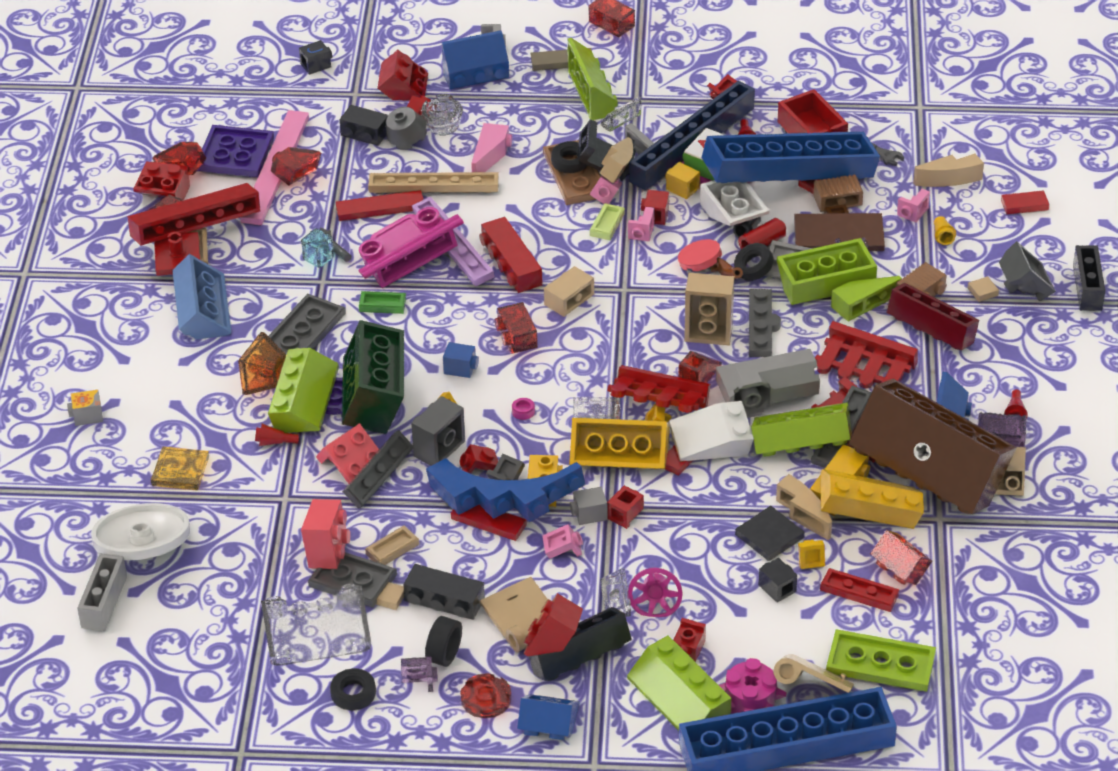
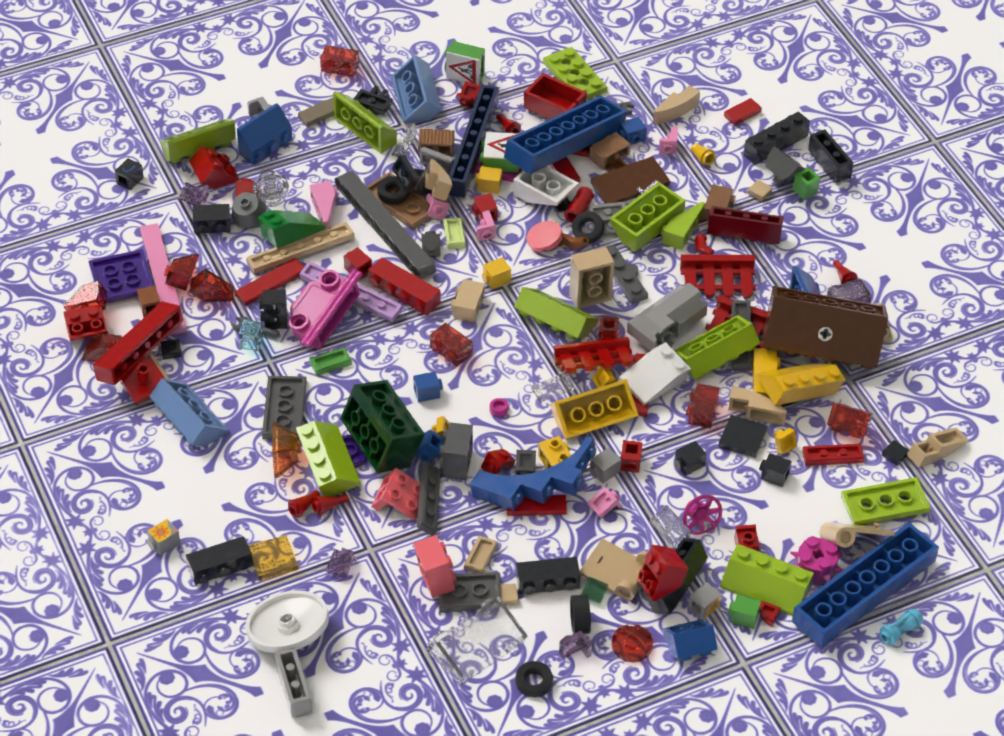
camera: 30 degrees left, 5 degrees up
none -> dark orange brick [137,285,160,318]
none -> lime slope [159,119,236,163]
none -> black tile [160,339,182,360]
none -> clear purple bracket [179,182,209,205]
none -> black brick [186,536,253,585]
none -> clear red slope [190,268,234,302]
none -> green slope [258,210,326,248]
none -> black brick [259,289,288,329]
none -> red cone [288,490,320,518]
none -> clear purple bracket [326,547,357,579]
none -> dark grey beam [335,171,436,279]
none -> red brick [343,247,372,280]
none -> black hinge [353,86,392,115]
none -> medium blue slope [391,55,442,124]
none -> blue brick [415,429,444,462]
none -> medium nougat brick [418,128,455,156]
none -> dark grey bracket [421,231,441,257]
none -> piece [445,41,485,85]
none -> yellow brick [481,257,511,289]
none -> lime slope [514,287,600,340]
none -> lime plate [542,47,608,100]
none -> red tile [550,157,581,183]
none -> clear green tile [581,577,609,604]
none -> blue brick [618,117,647,145]
none -> black brick [674,441,706,476]
none -> clear red brick [686,383,720,428]
none -> light grey brick [688,582,722,620]
none -> red arm [694,234,714,255]
none -> bright green brick [728,594,761,629]
none -> black brick [744,111,810,165]
none -> red tile [759,600,780,627]
none -> bright green brick [792,167,821,200]
none -> black tile [882,440,909,466]
none -> tan slope [907,427,969,468]

